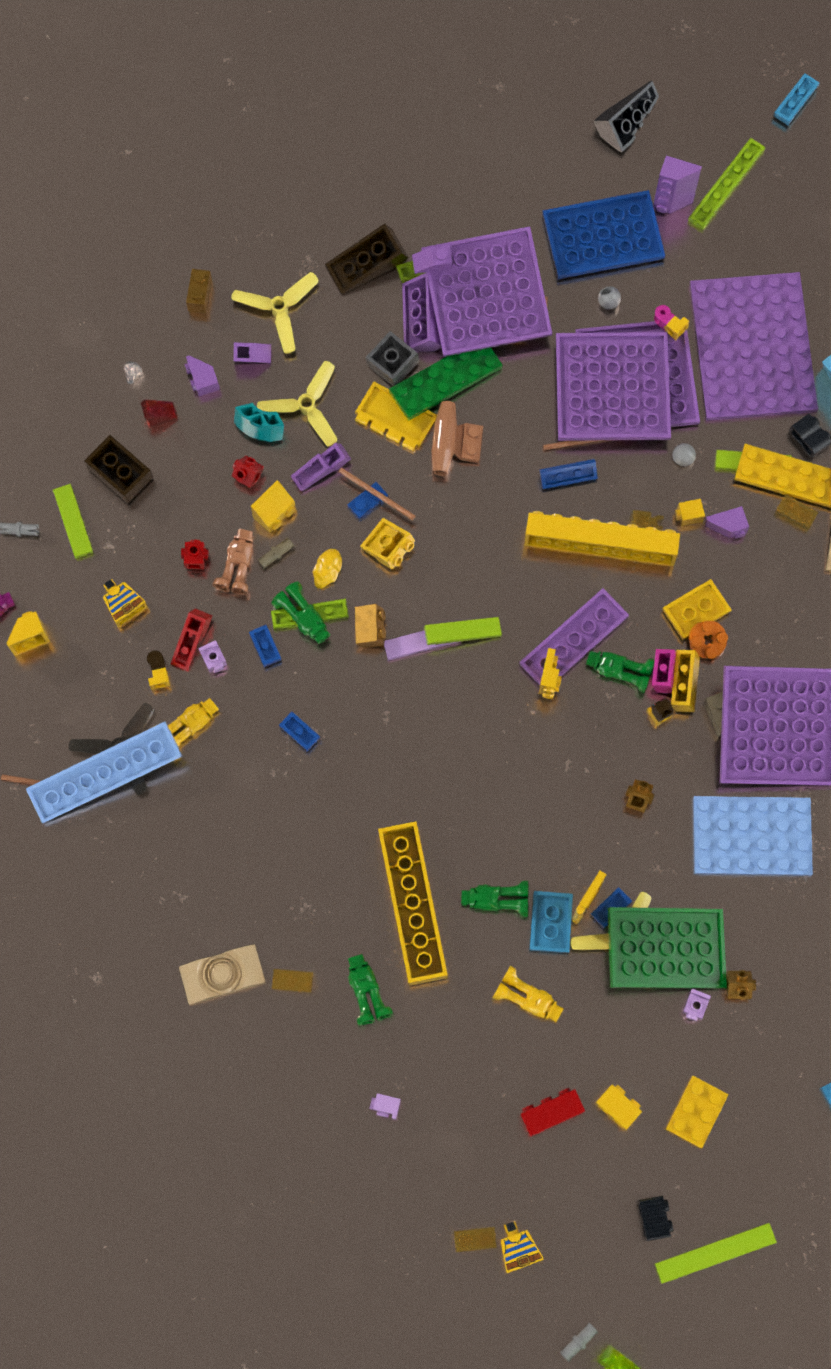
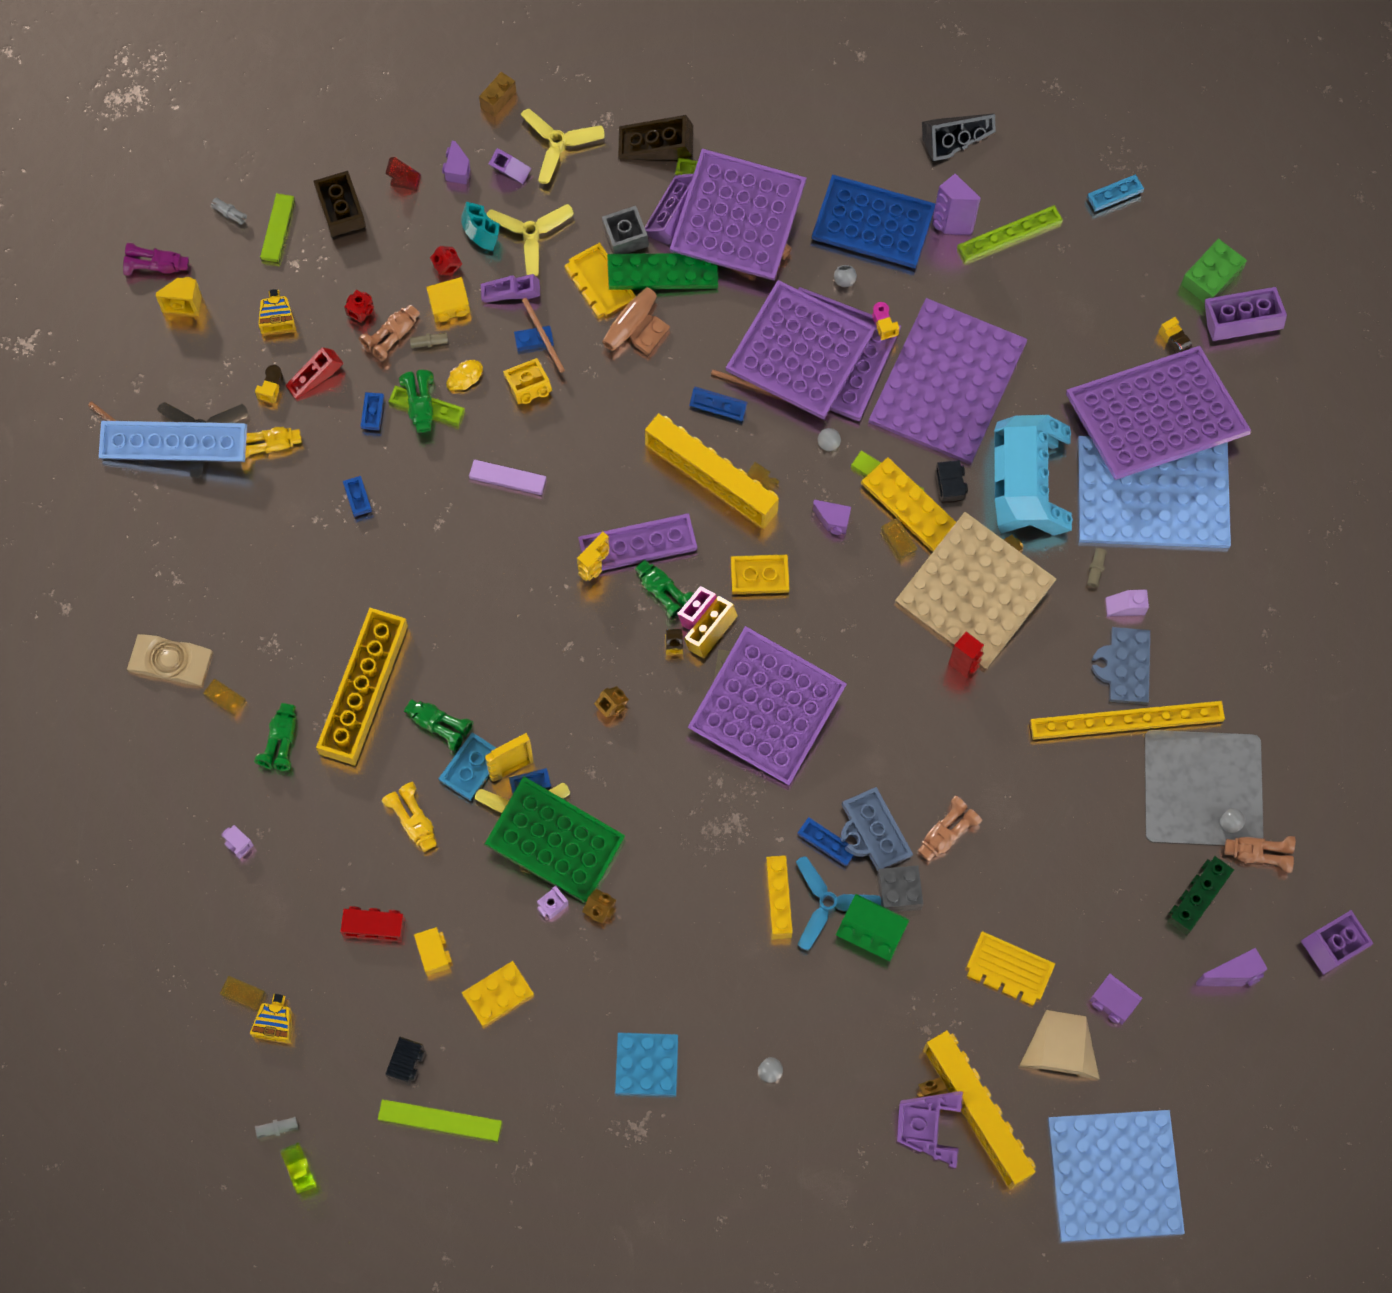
camera: 25 degrees right, 5 degrees down
clear plate [124,361,142,384] -> none
lavender brick [198,640,227,673] -> none
brick [355,604,386,648] -> none
medium lavender slope [412,245,452,274] -> none
lime tile [424,617,502,645] -> none
yellow brick [675,499,705,526] -> none
orange plate [689,621,728,659] -> none
light blue plate [693,796,813,876] -> none

